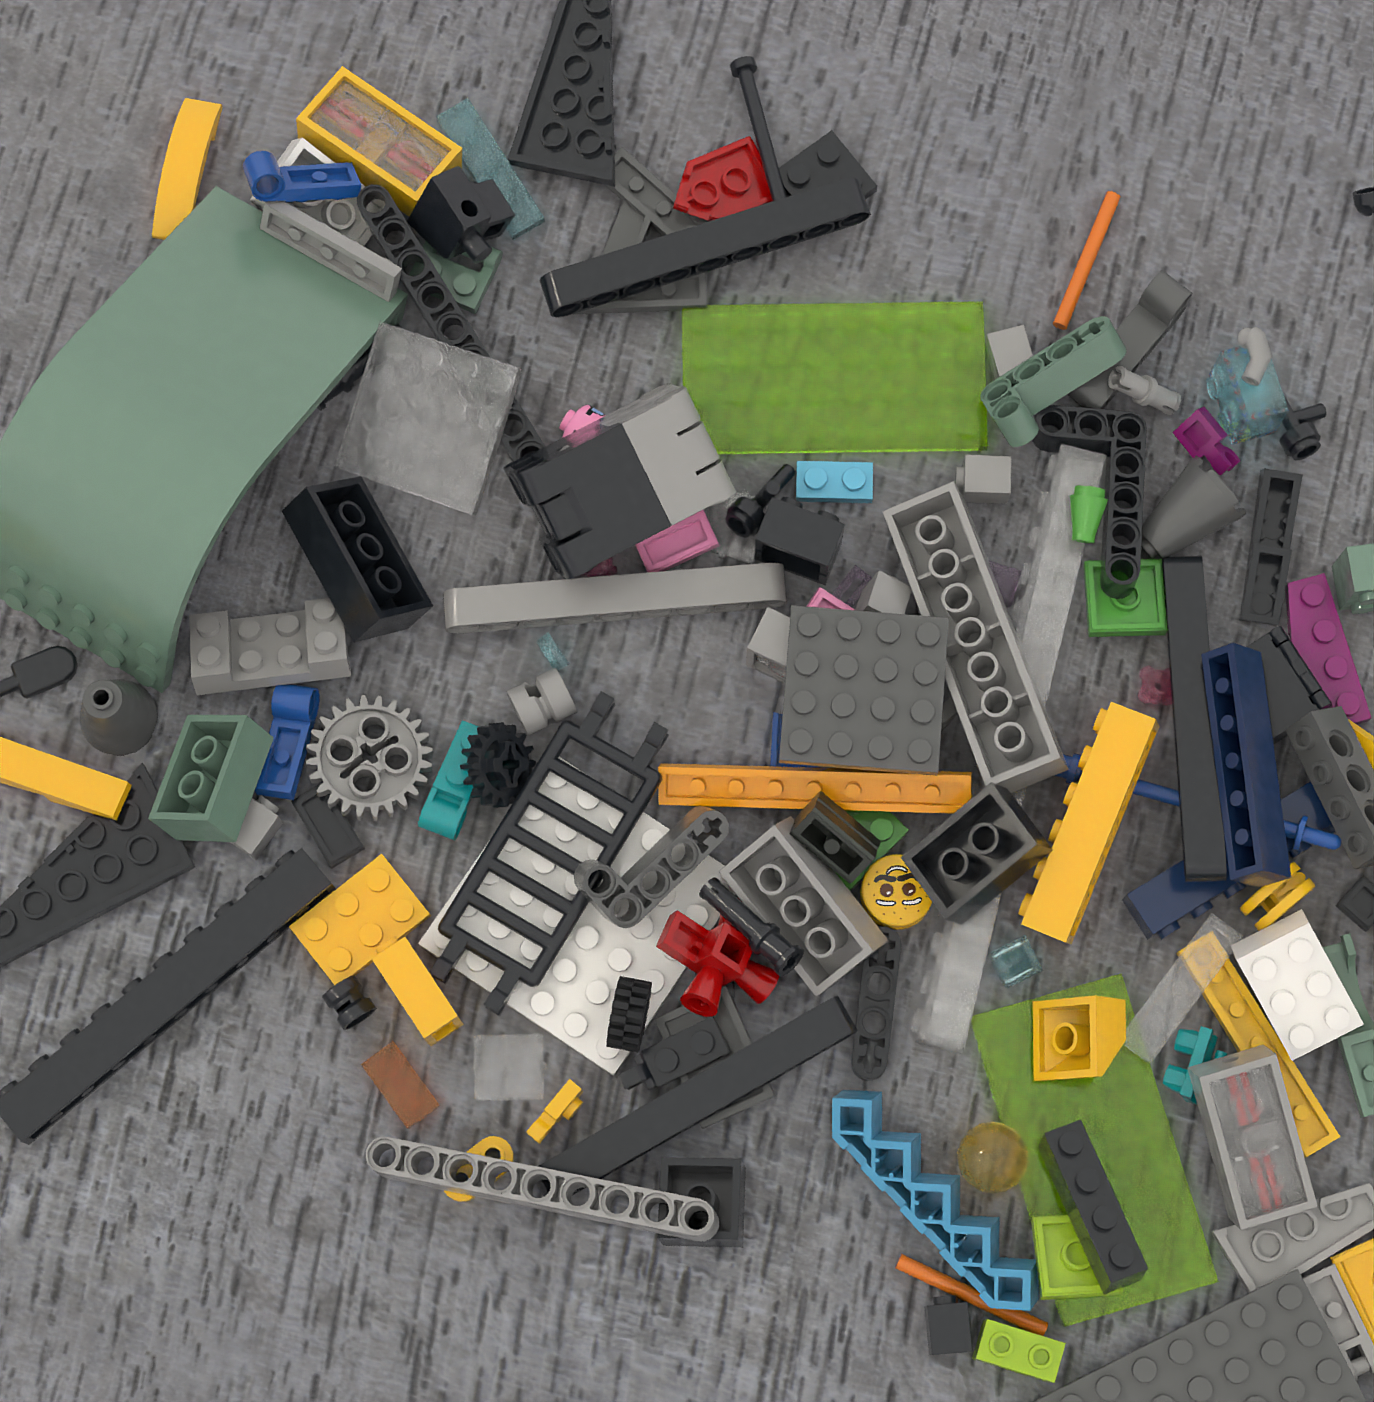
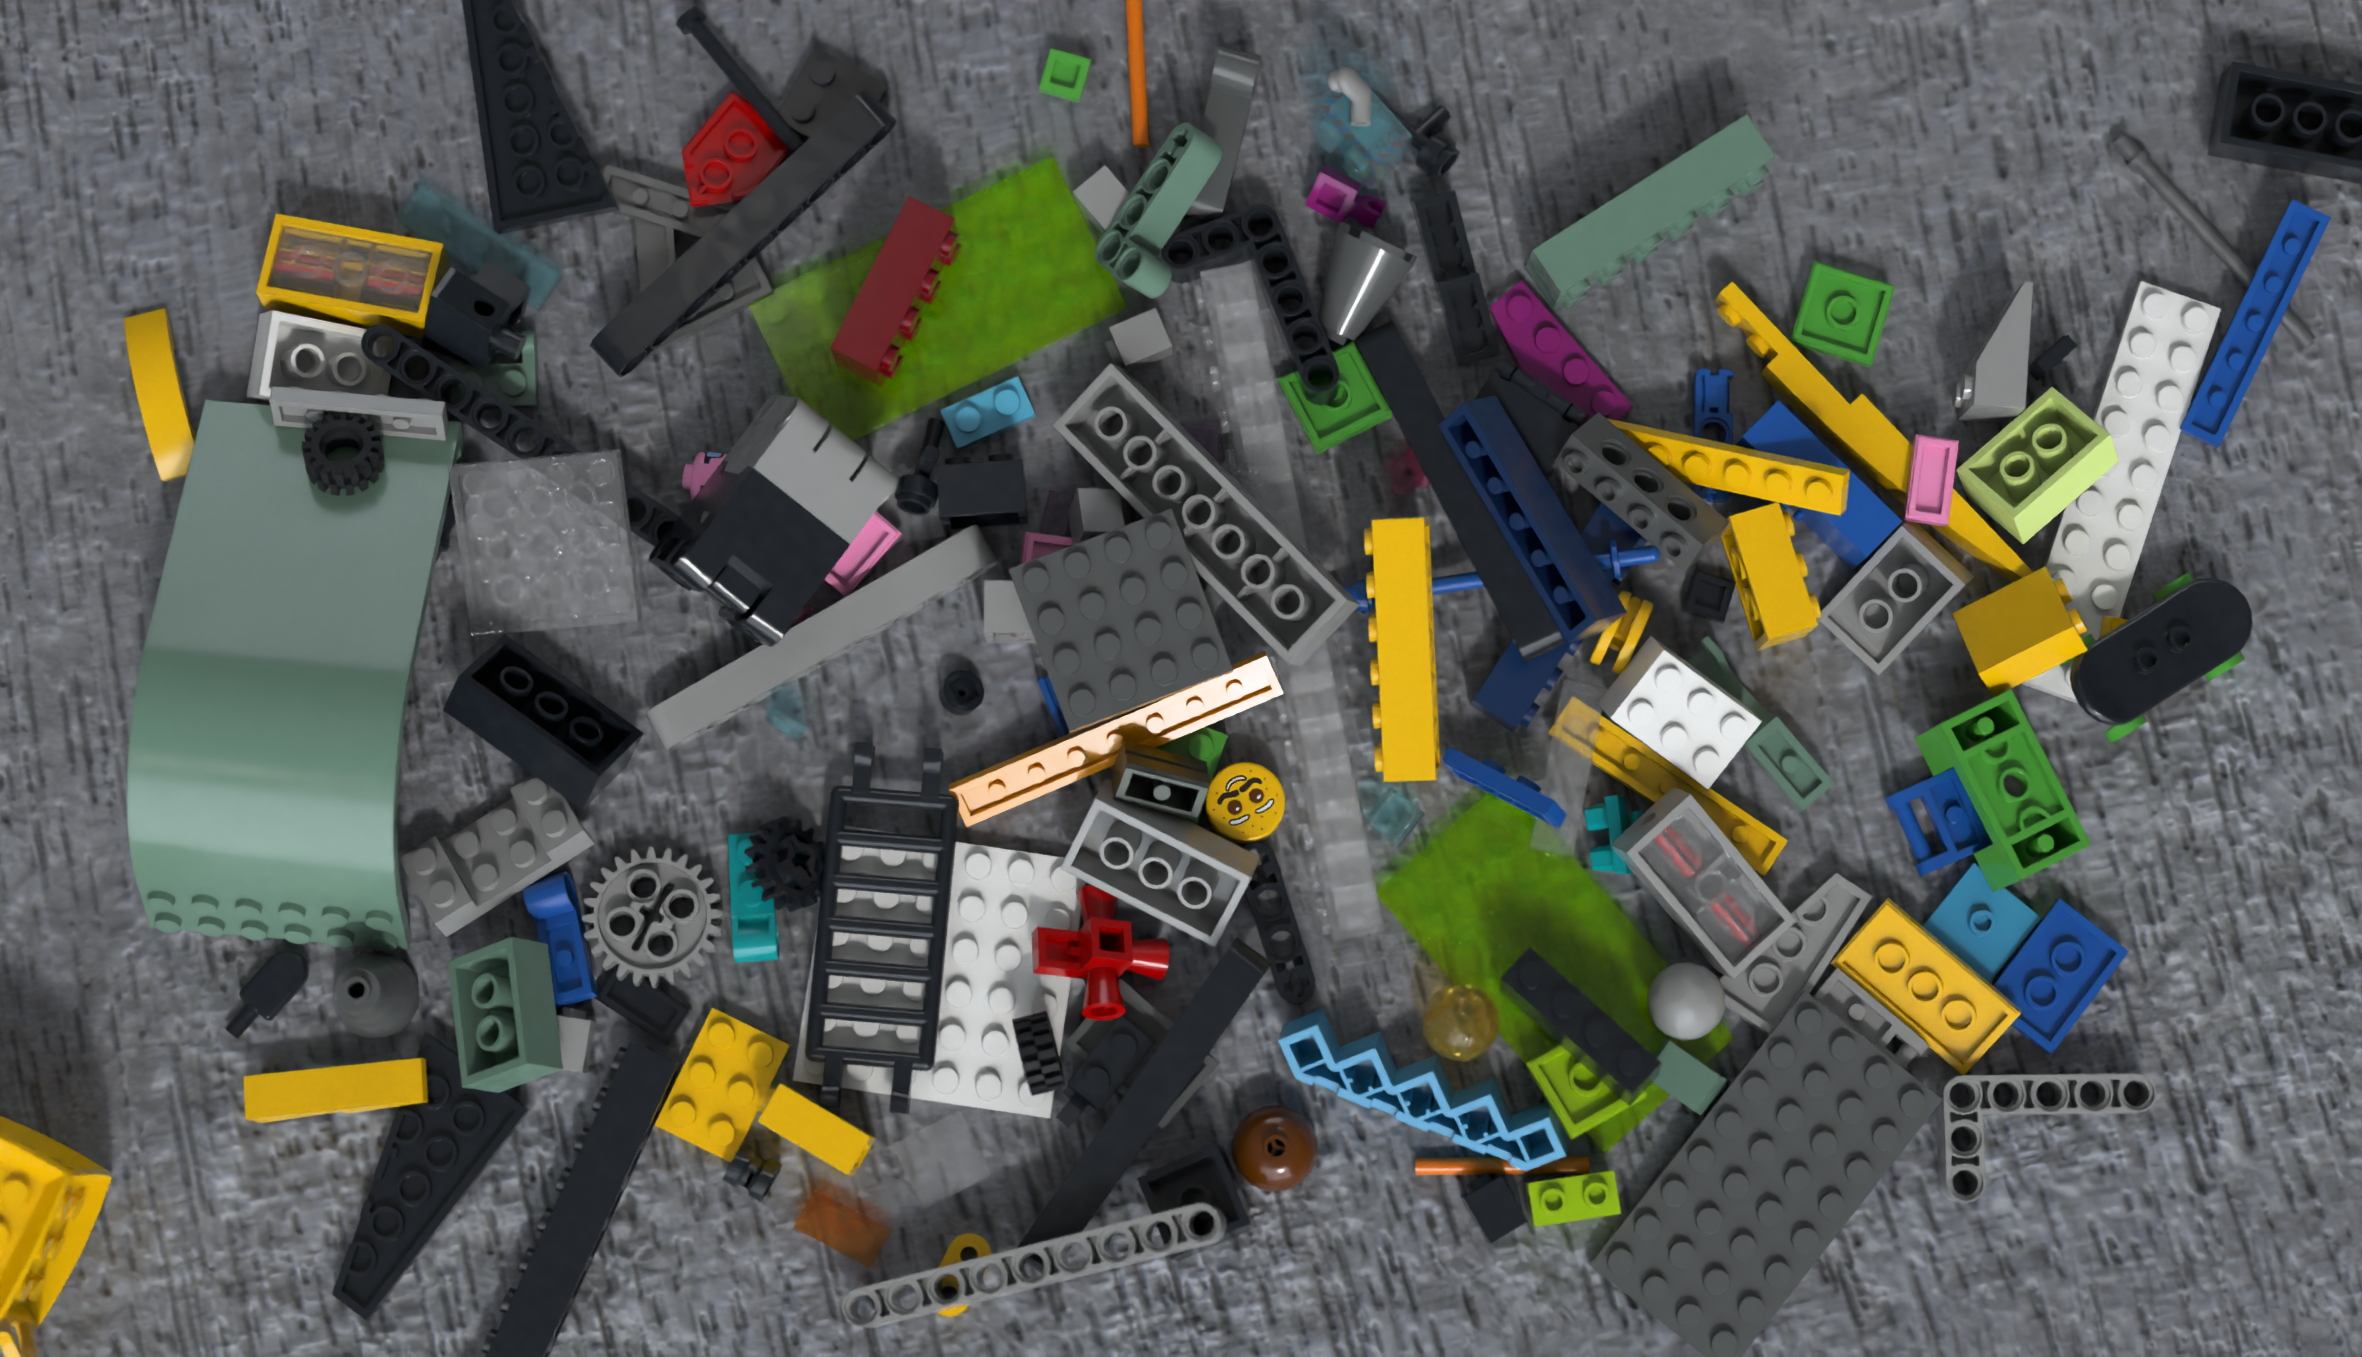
camera: 30 degrees left, 5 degrees up
blue plate [243,151,361,202] -> none
light grey wheel [506,668,577,736] -> none
yellow plate [526,1079,583,1144] -> none
dark grey beam [574,806,729,928] -> none
black pin [699,877,804,977] -> none
black brick [901,782,1053,925] -> none
yellow slope [1033,995,1126,1082] -> none
bright green cone [1069,485,1108,544] -> none
light grey pin [1108,366,1181,415] -> none
none -> black tyre [302,412,385,496]
none -> dark red brick [830,196,962,387]
none -> black tile [939,670,984,716]
none -> bright green plate [1039,48,1091,103]
none -> reddish brown cylinder [1232,1105,1318,1191]
none -> blue plate [1442,747,1567,828]
none -> light grey piece [1647,962,1725,1040]
none -> sand green slope [1653,1038,1730,1116]

